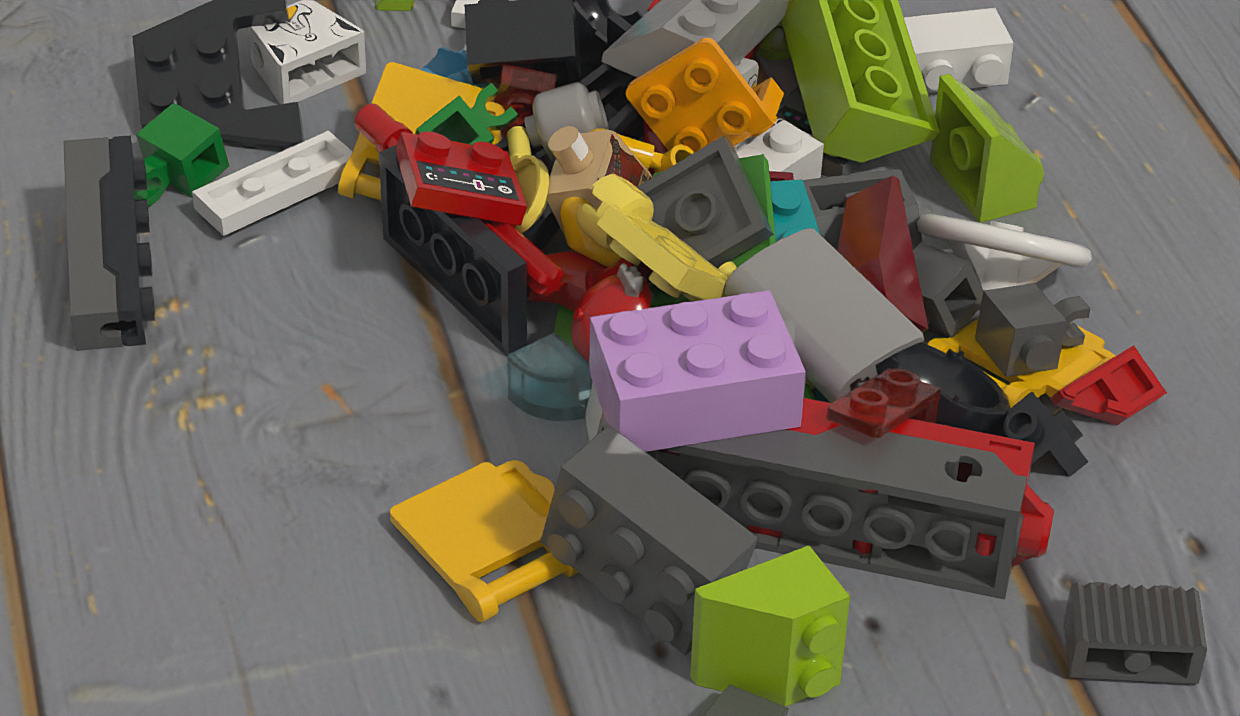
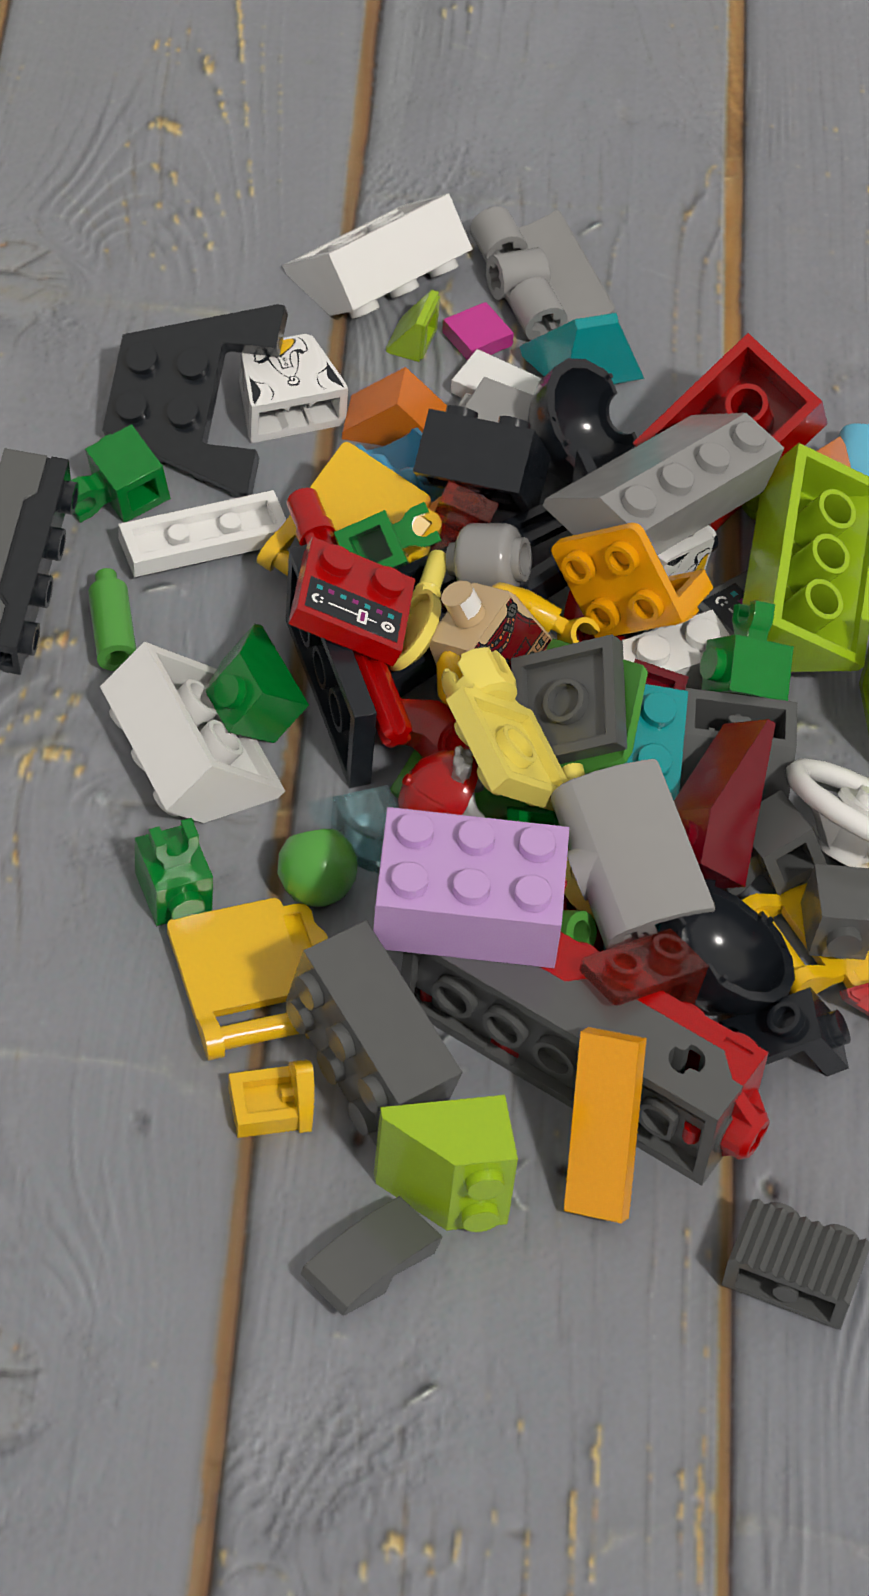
camera: 15 degrees right, 10 degrees up
none -> bright green cylinder [88,568,136,671]
none -> white slope [100,642,285,823]
none -> green brick [134,818,213,926]
none -> green slope [205,623,309,743]
none -> yellow tile [228,1059,314,1138]
none -> bright green piece [277,829,358,907]
none -> orange slope [342,367,447,446]
none -> light orange tile [563,1027,647,1223]
none -> green brick [700,600,794,701]

